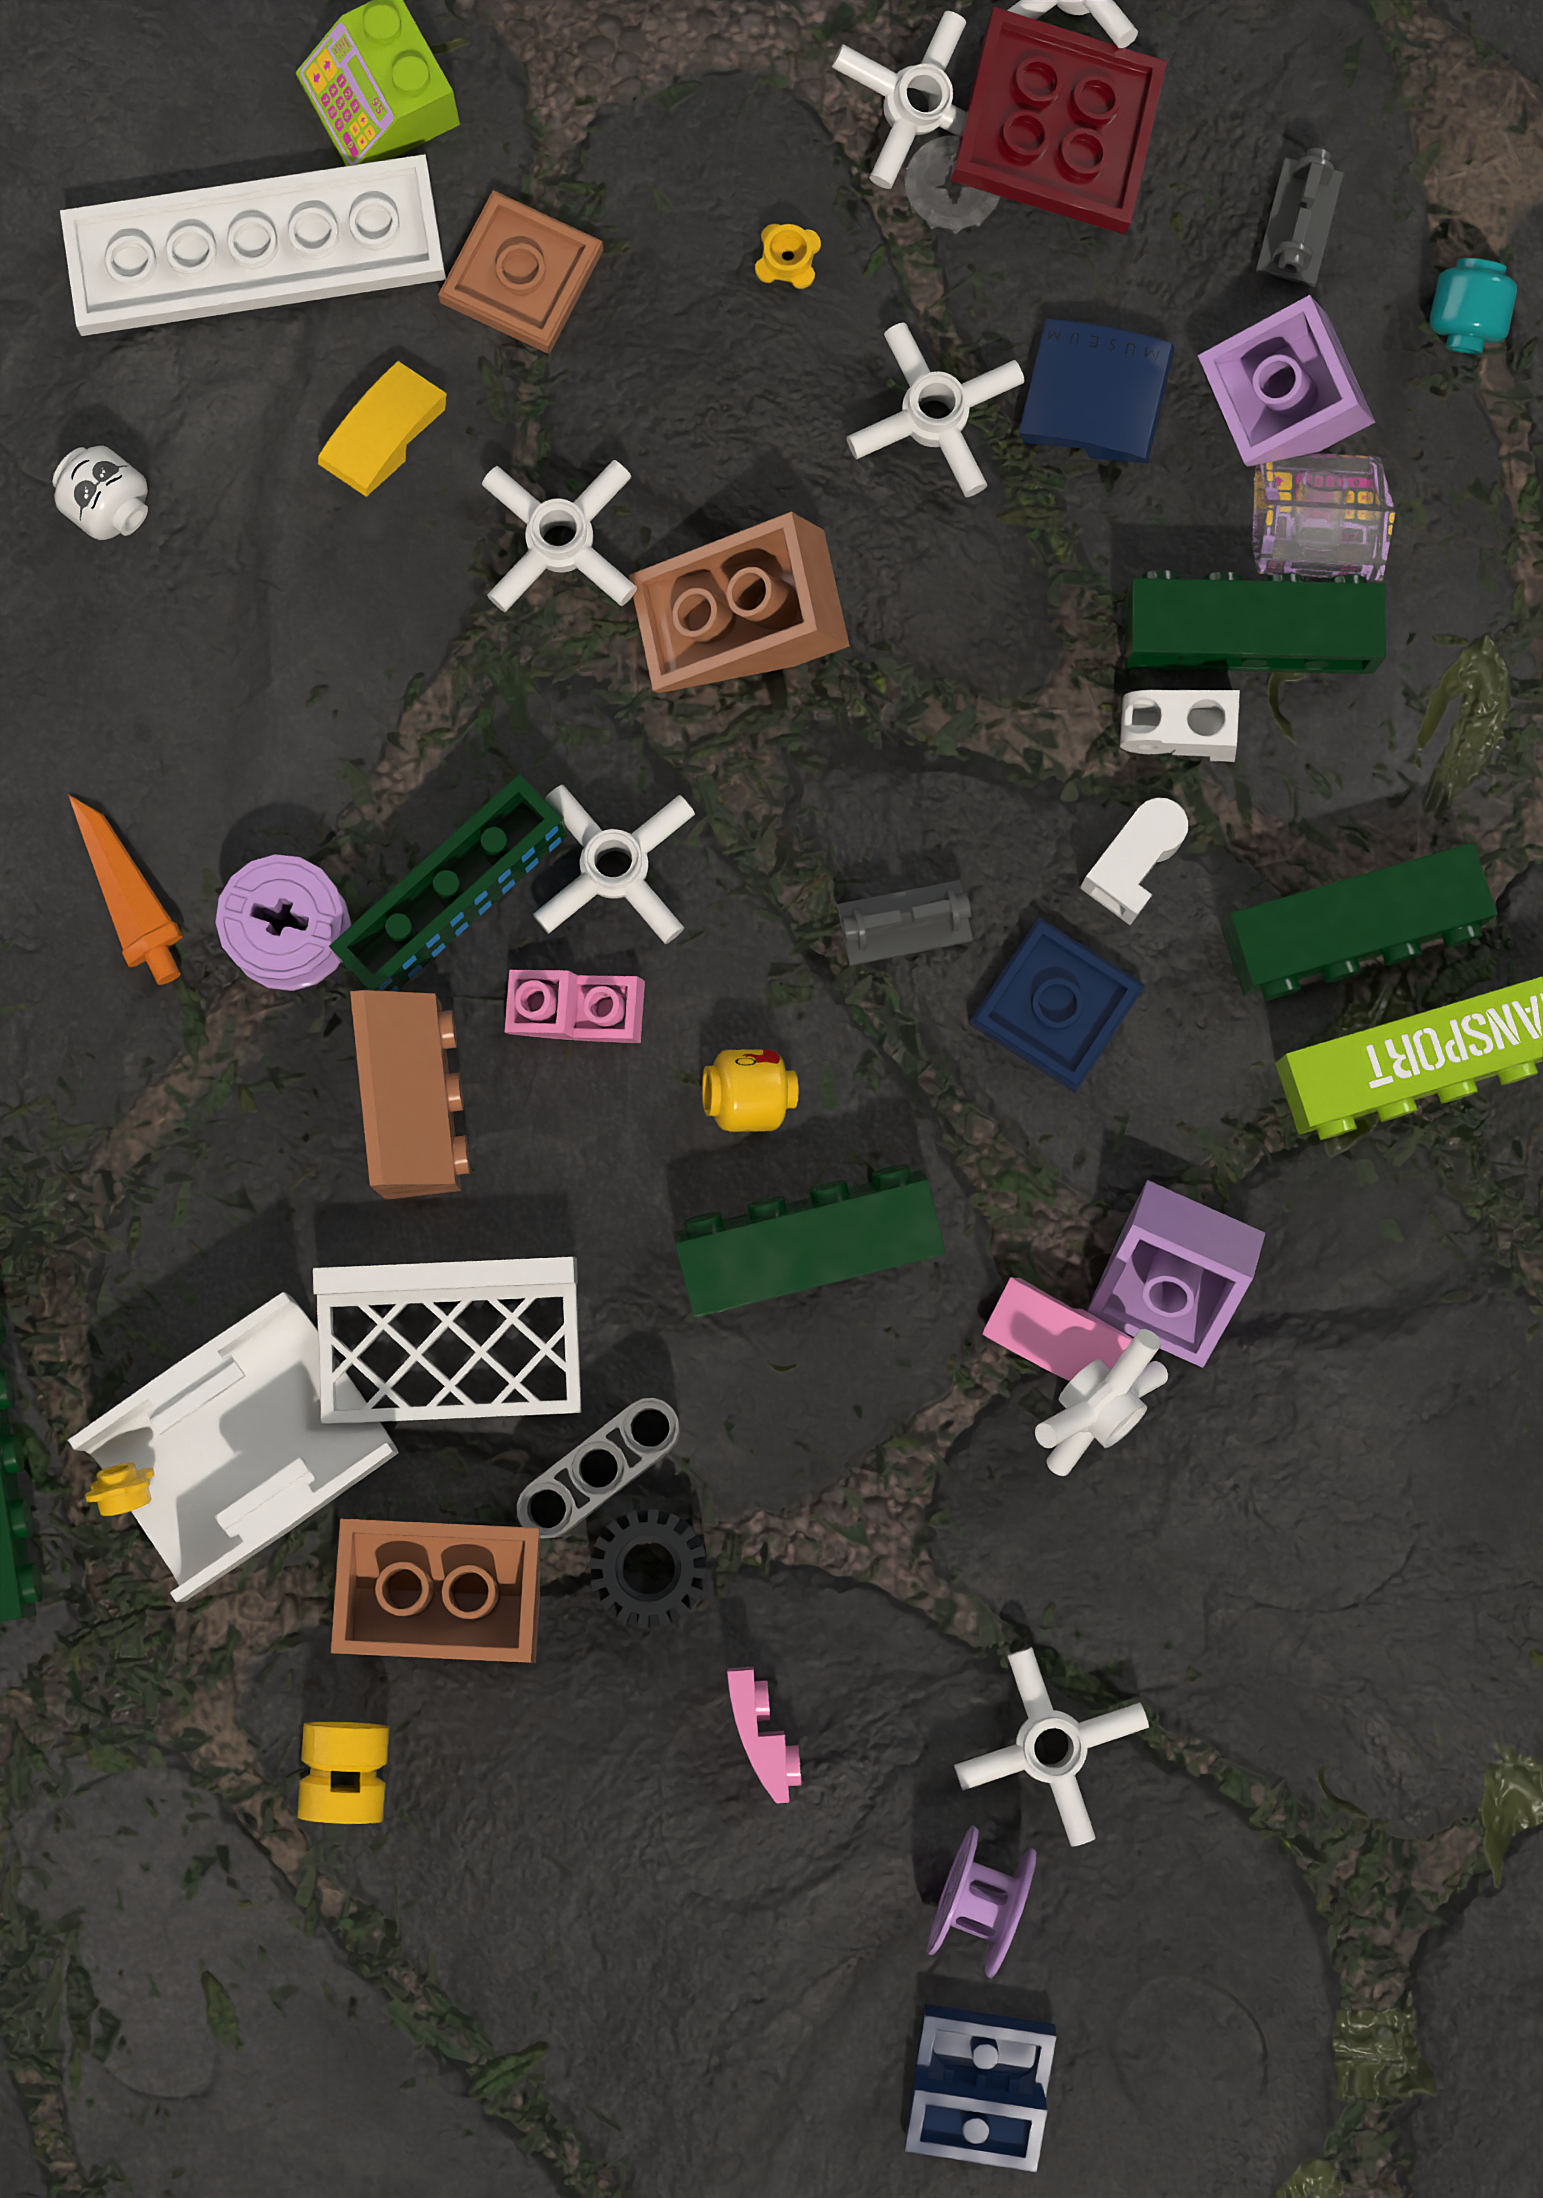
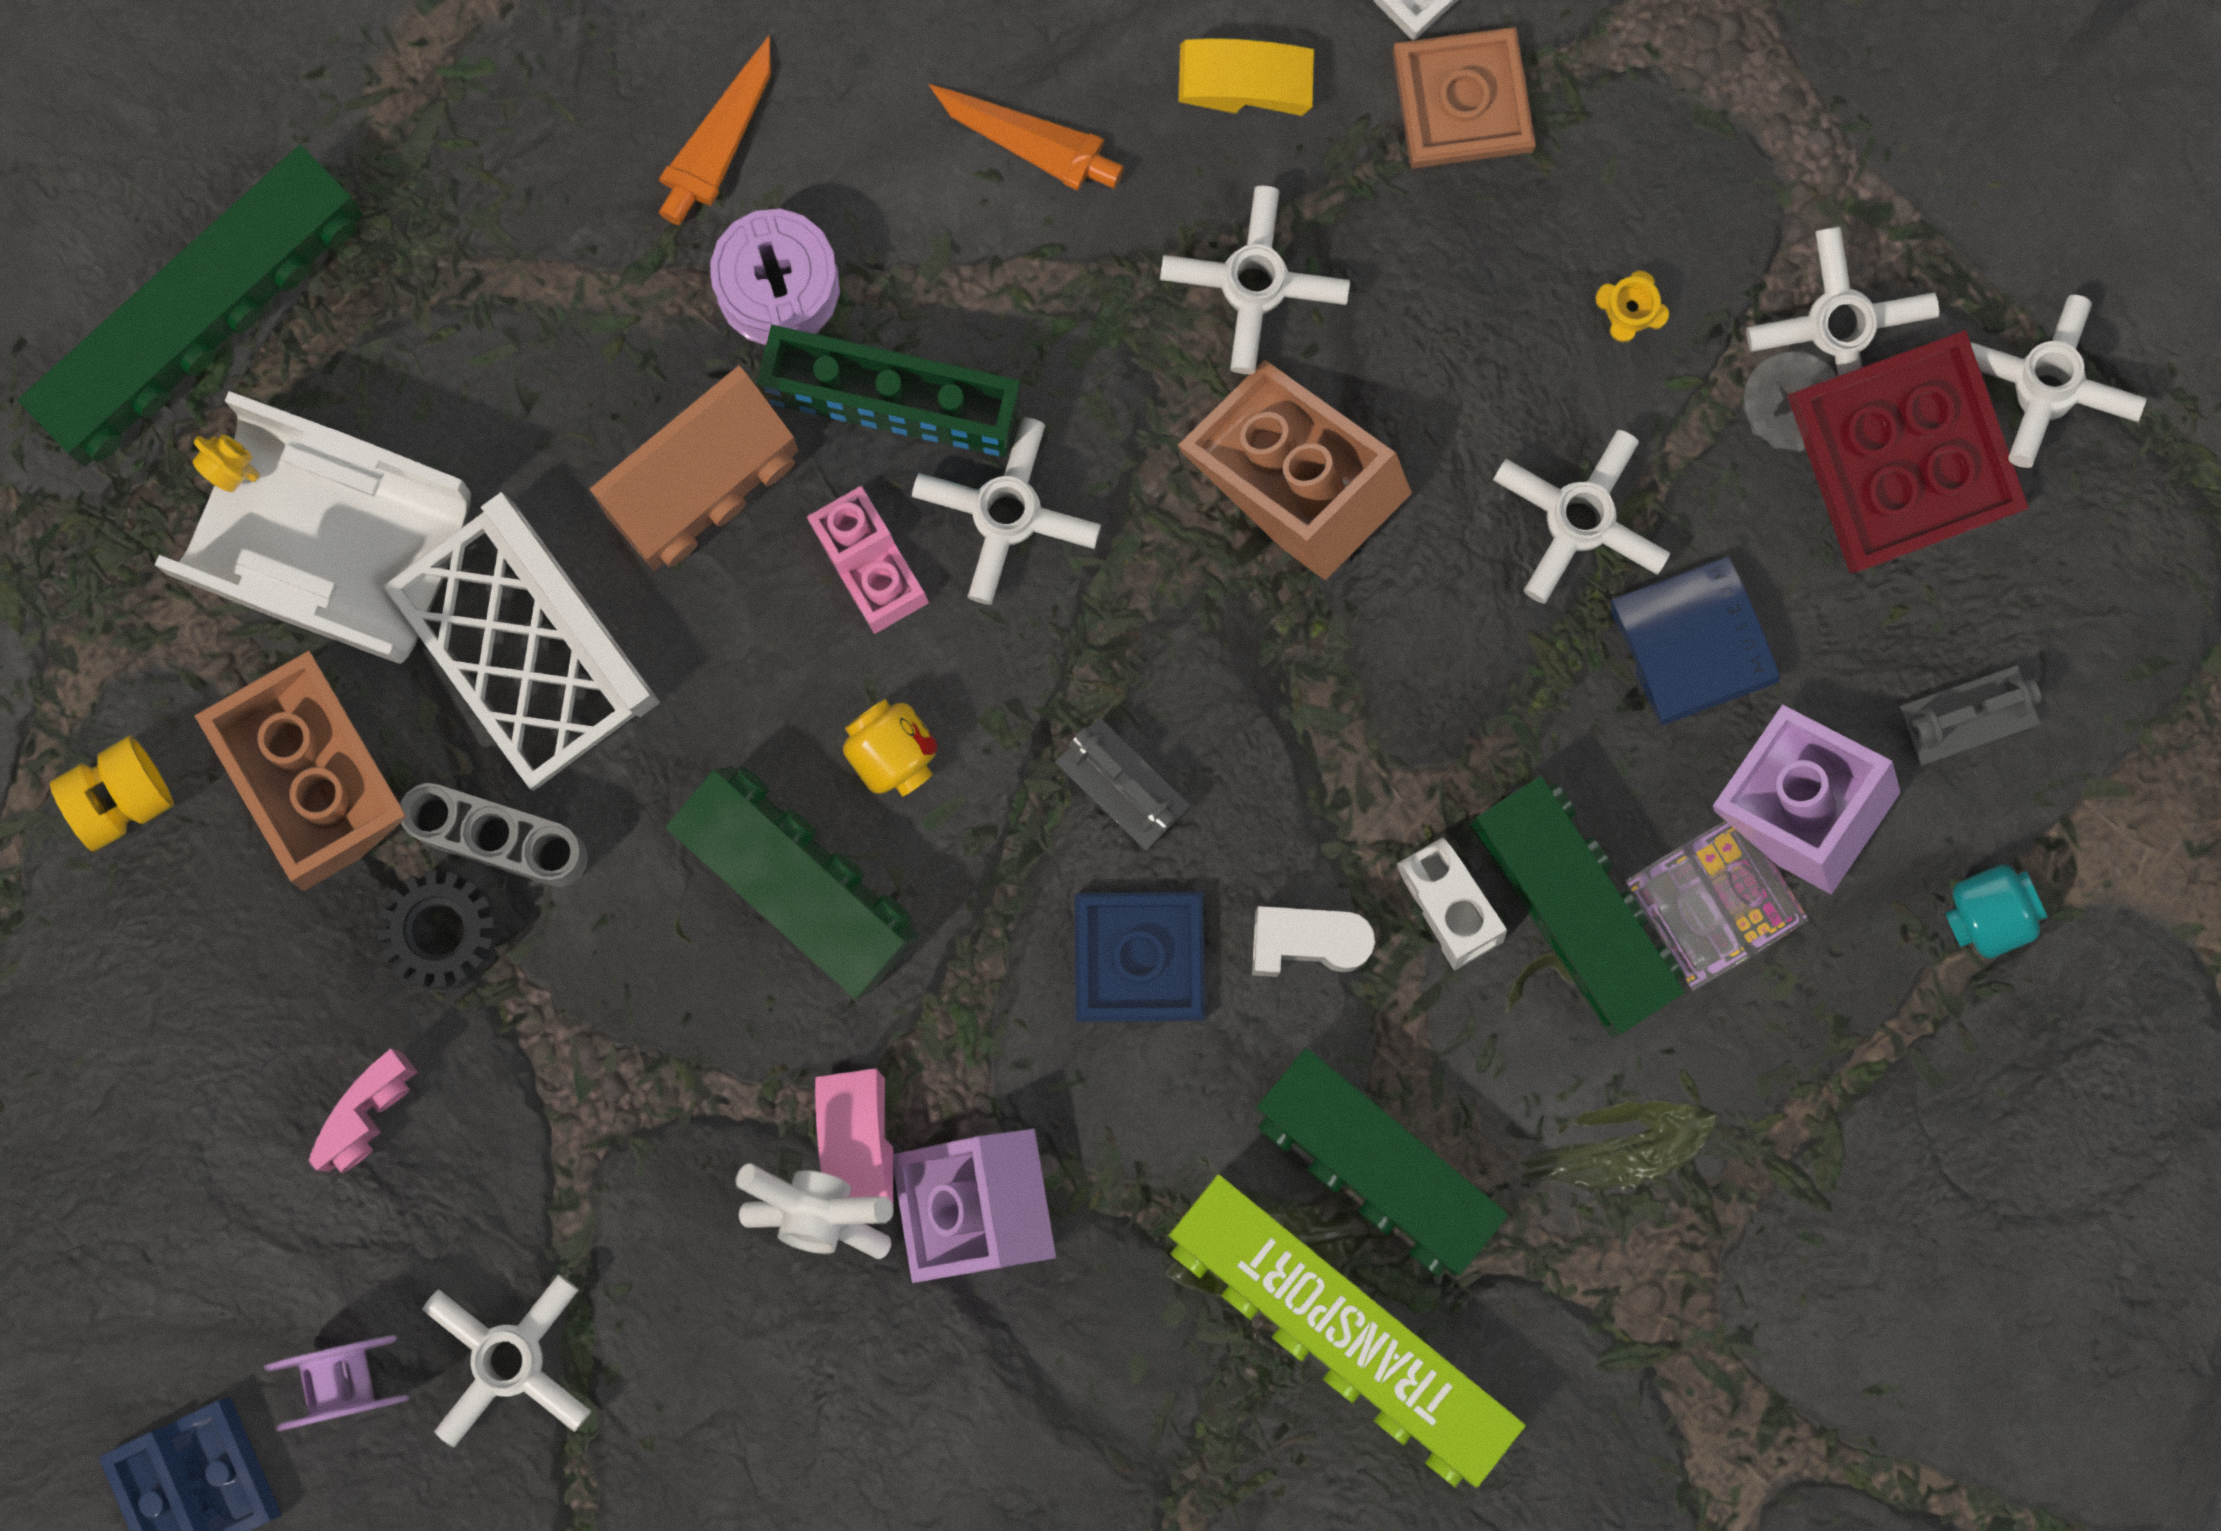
camera: 55 degrees right, 0 degrees up
none -> orange bar [928,84,1124,191]

